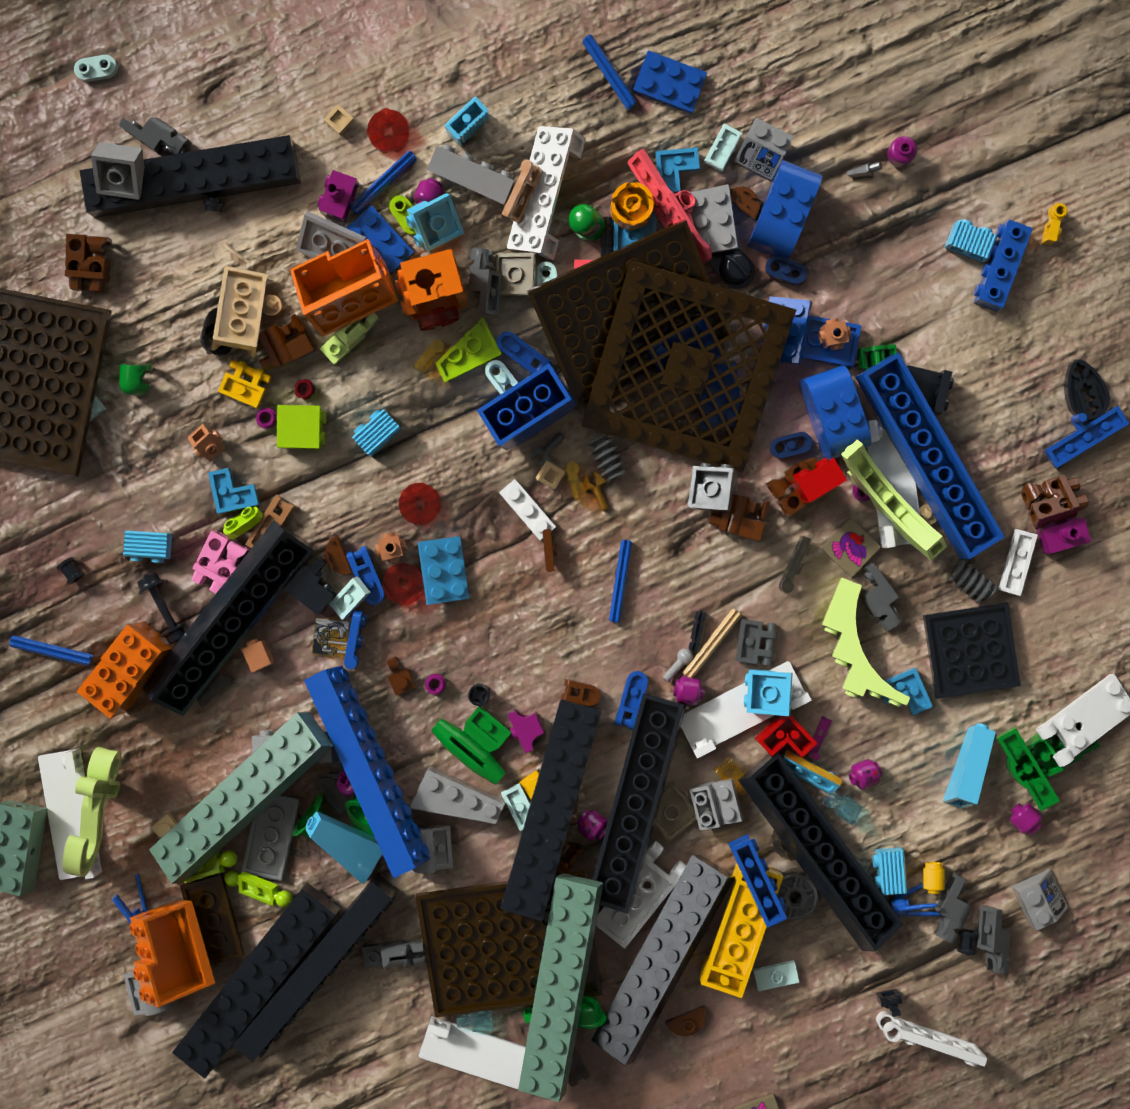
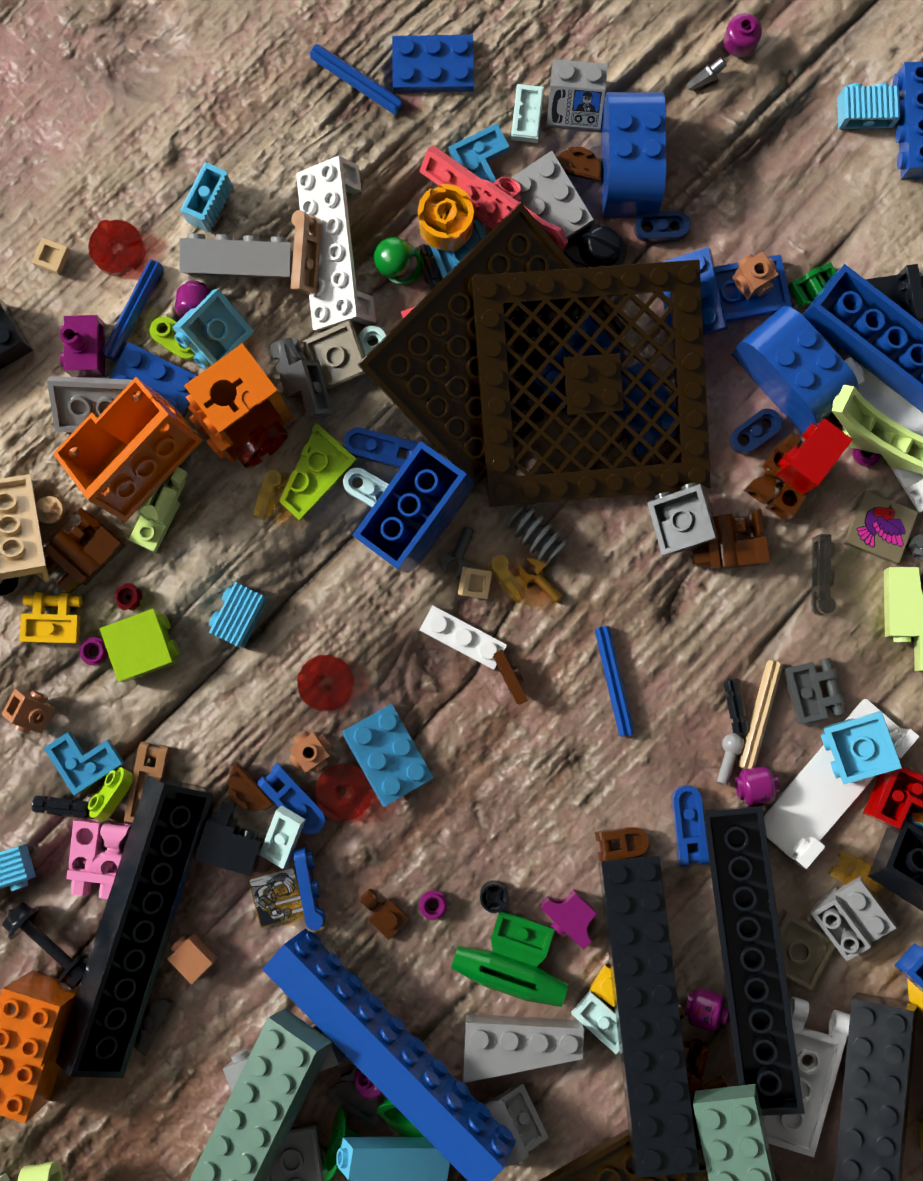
camera: 20 degrees left, 5 degrees down
none -> black axle [31,795,89,818]

